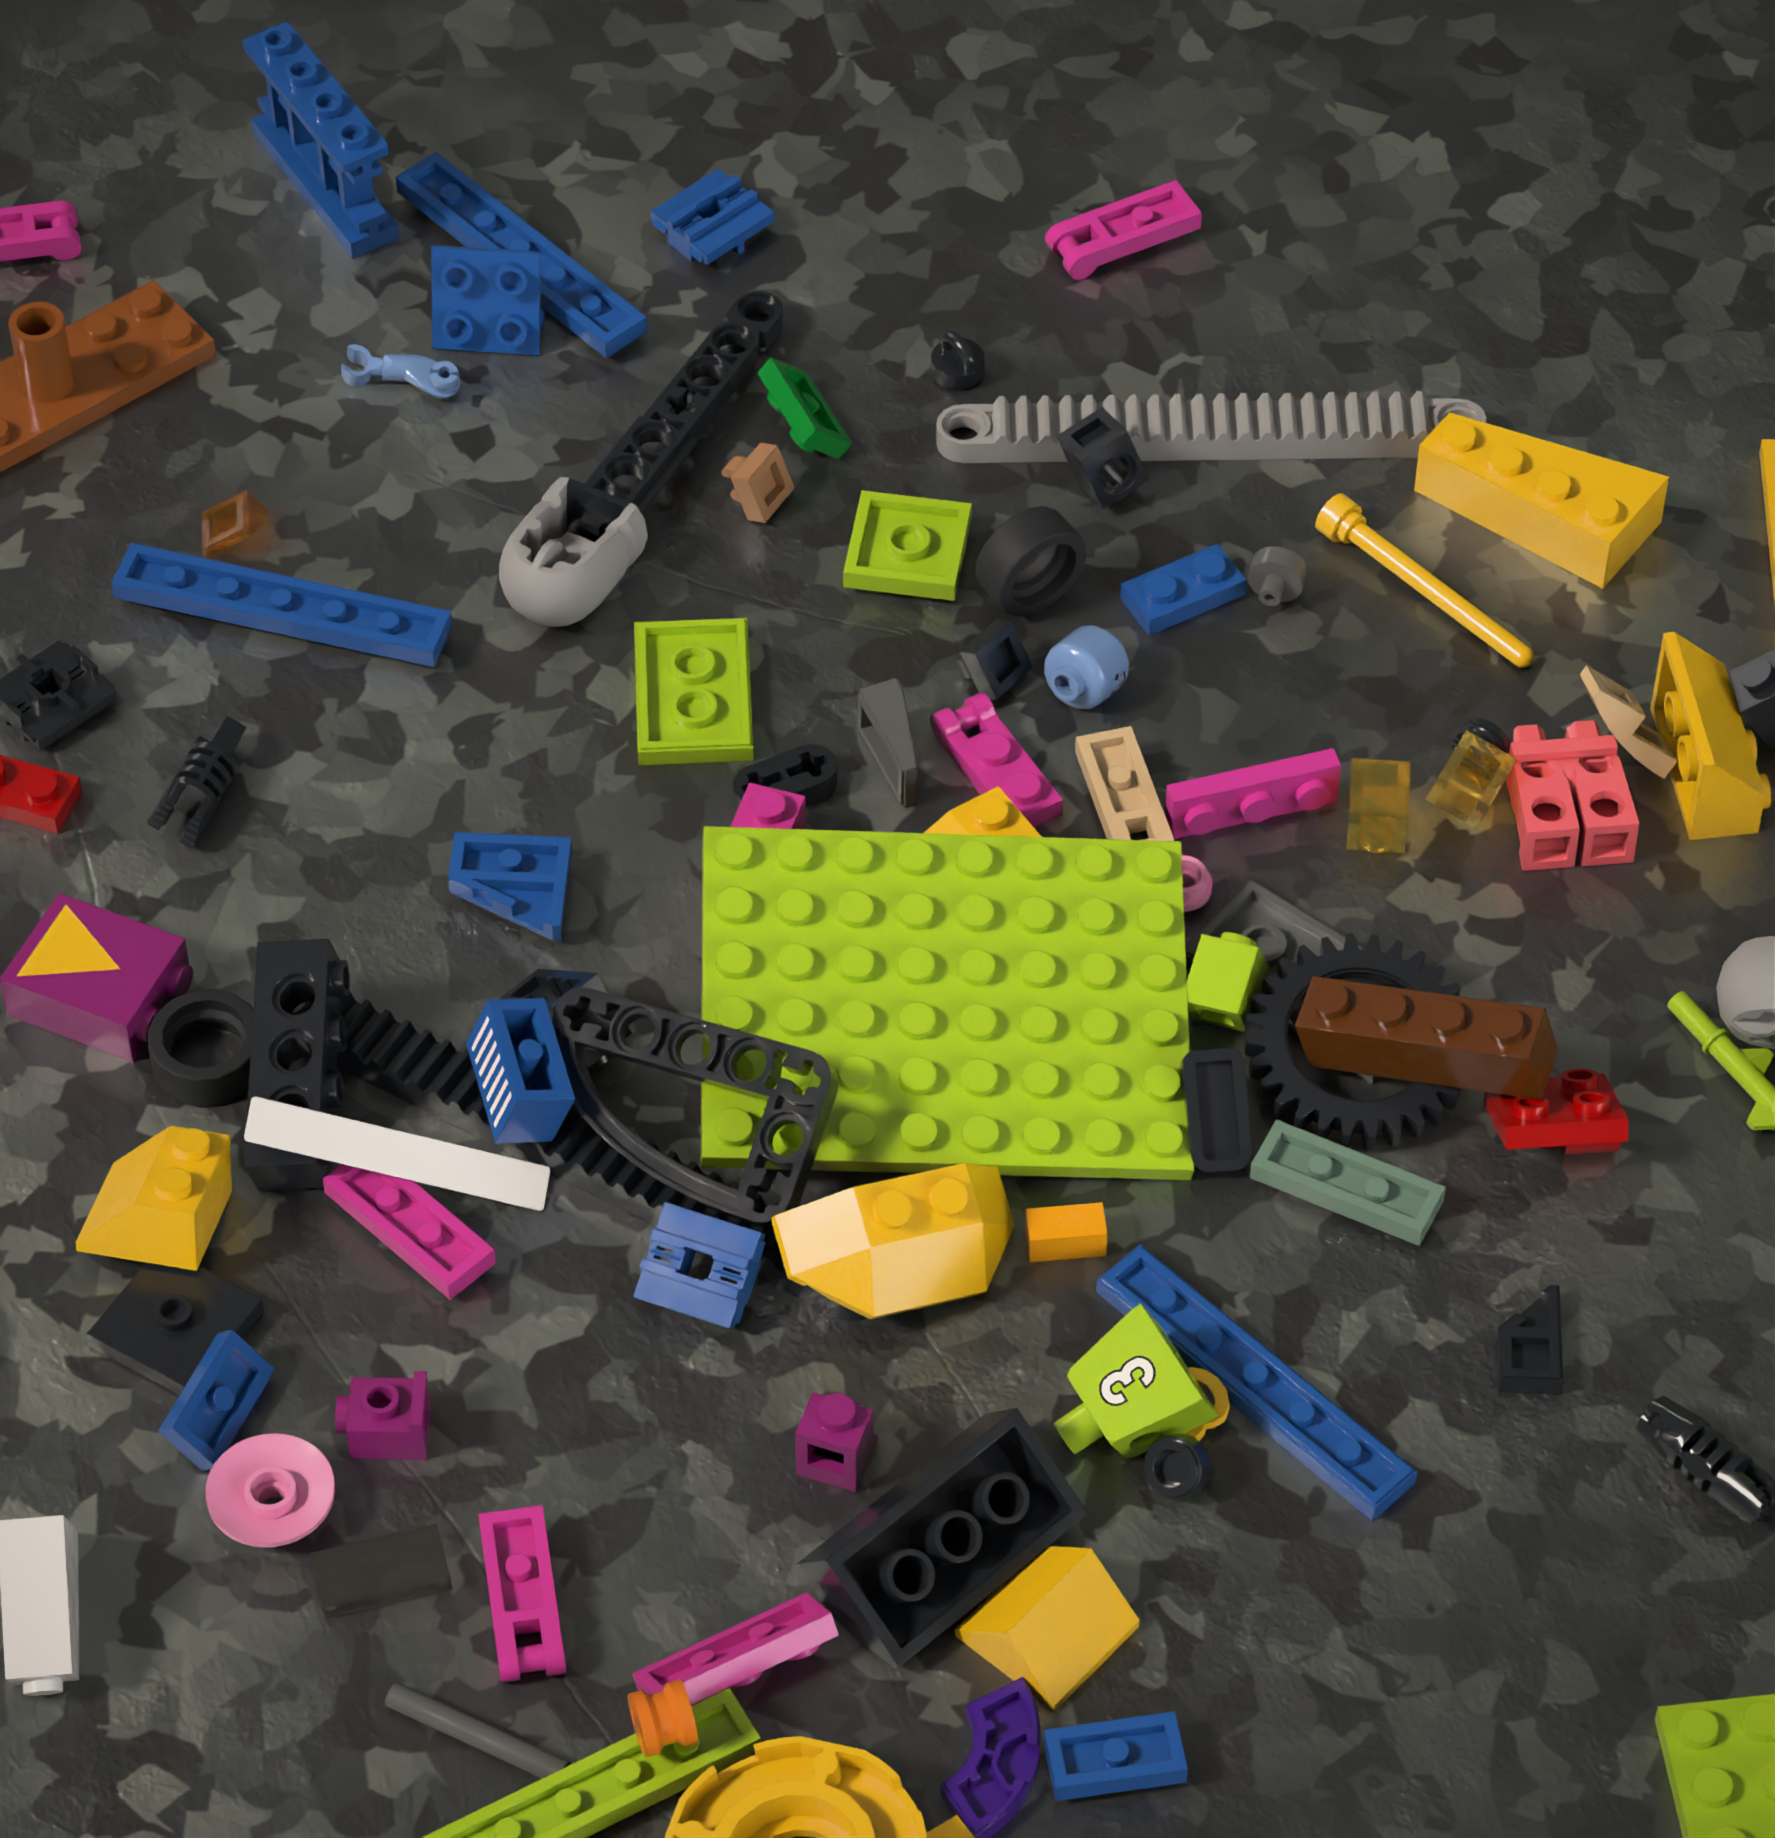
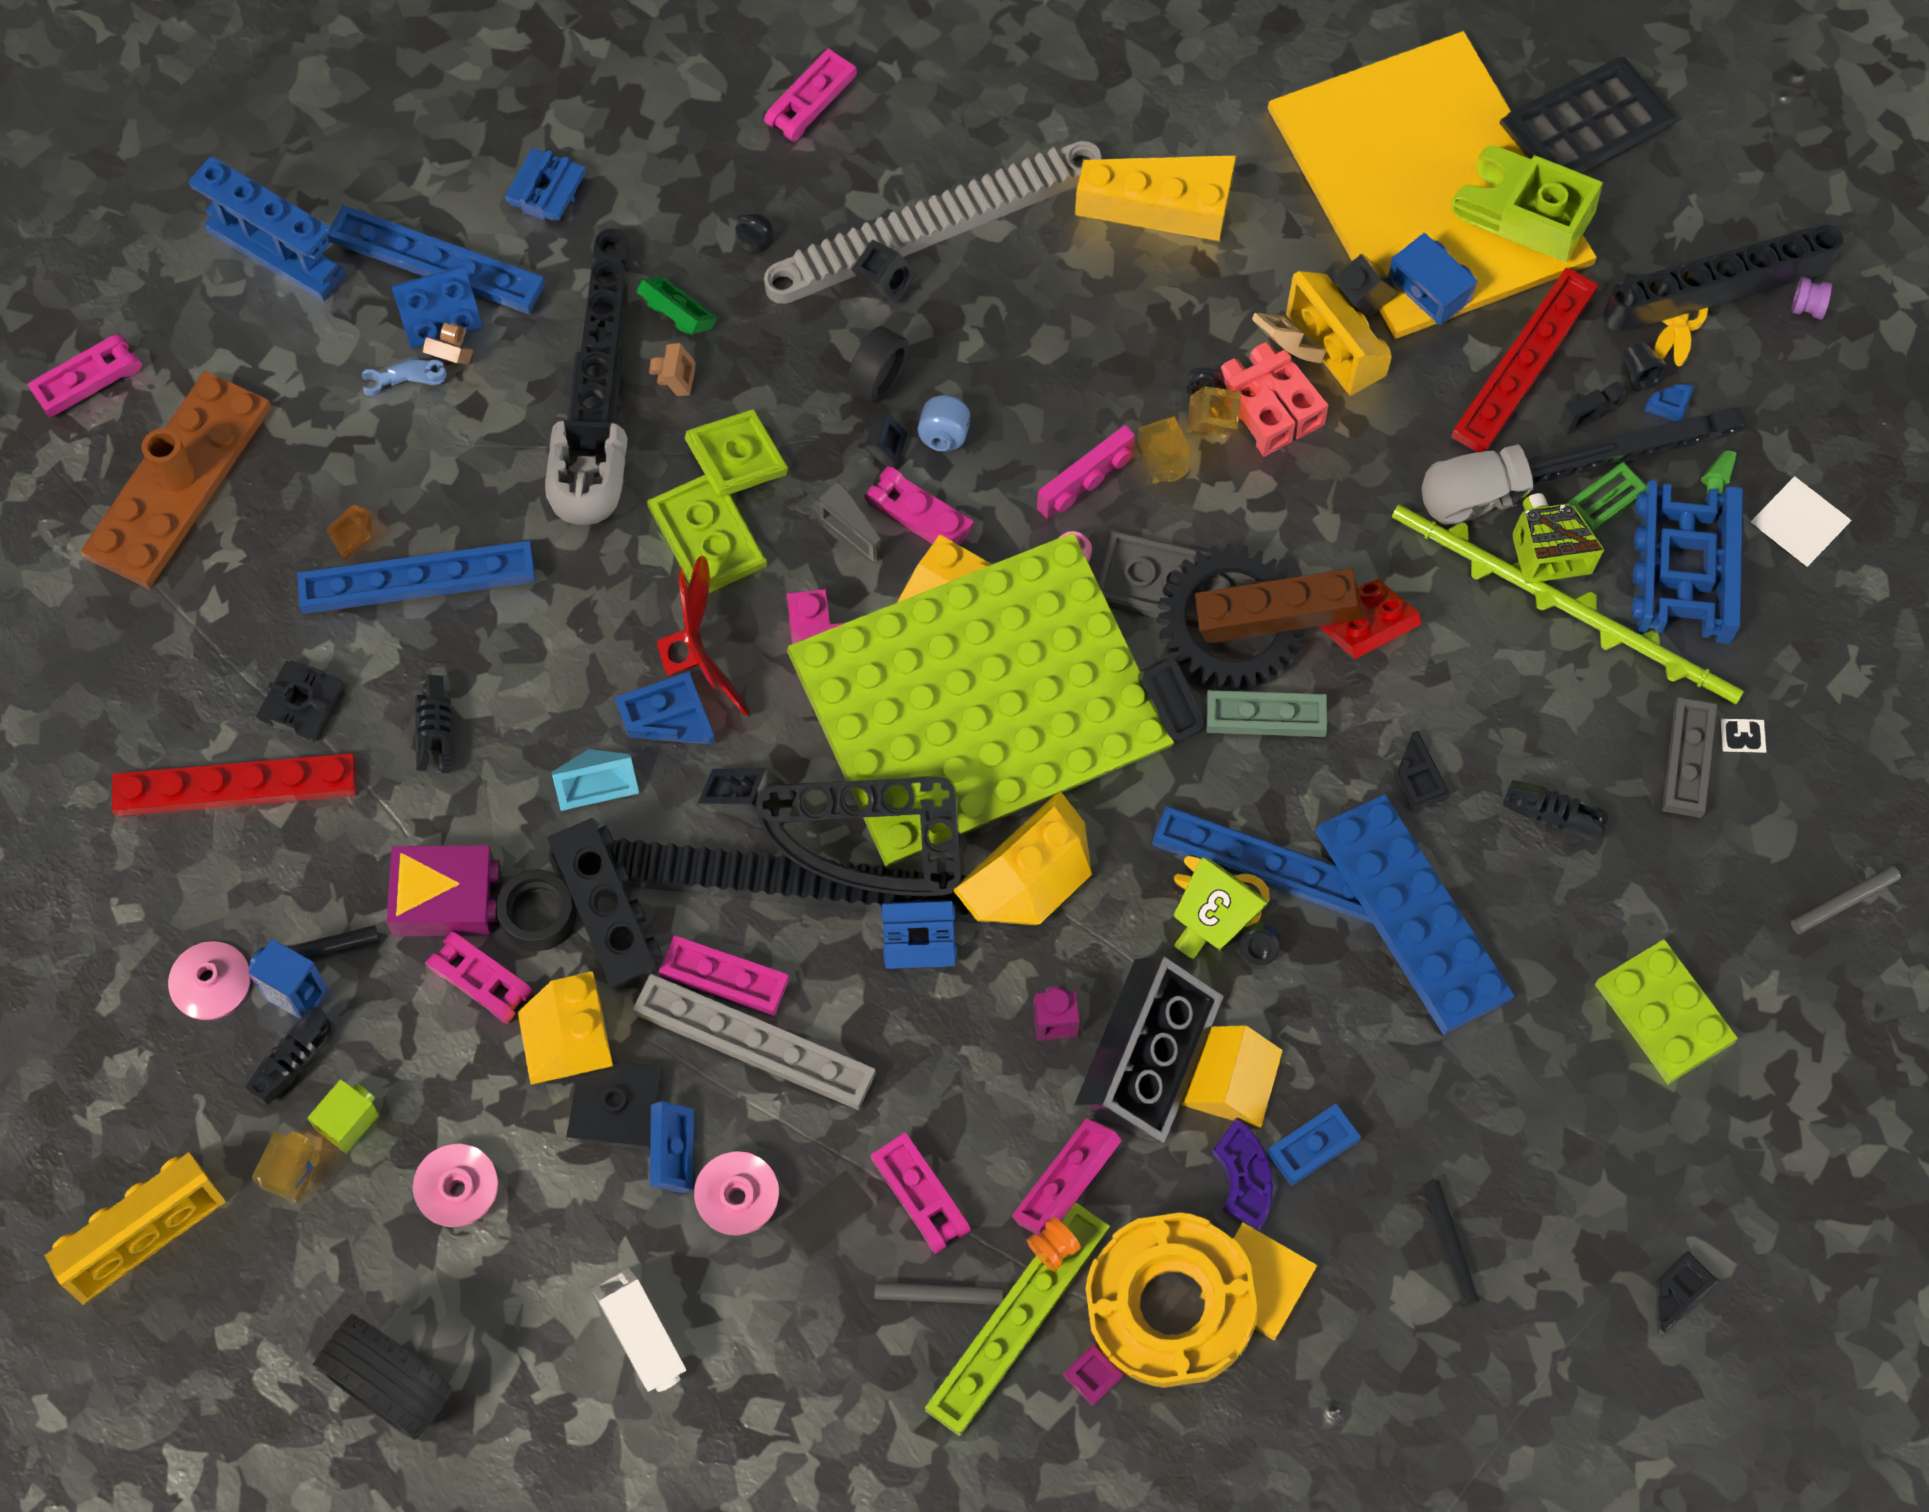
camera: 25 degrees left, 15 degrees up
white sticker [244,1097,550,1211] -> none
magenta brick [335,1371,431,1460] -> none
blue brick [466,998,575,1144] -> none
black beam [733,744,837,812] -> none
lime plate [843,490,972,601] -> none
light orange piece [1025,1202,1107,1263] -> none
tan plate [1075,726,1174,841] -> none
blue plate [1120,543,1247,636] -> none
lime brick [1187,932,1269,1032] -> none
dark grey tile [1247,546,1308,606] -> none
yellow piece [1315,493,1534,668] -> none
none -> medium nougat tile [422,323,473,364]
none -> dark pink plate [425,931,534,1024]
none -> medium azure slope [552,749,639,811]
none -> light grey plate [632,974,876,1110]
none -> red piece [657,555,751,716]
none -> lime tile [685,409,788,498]
none -> blue plate [1315,794,1515,1035]

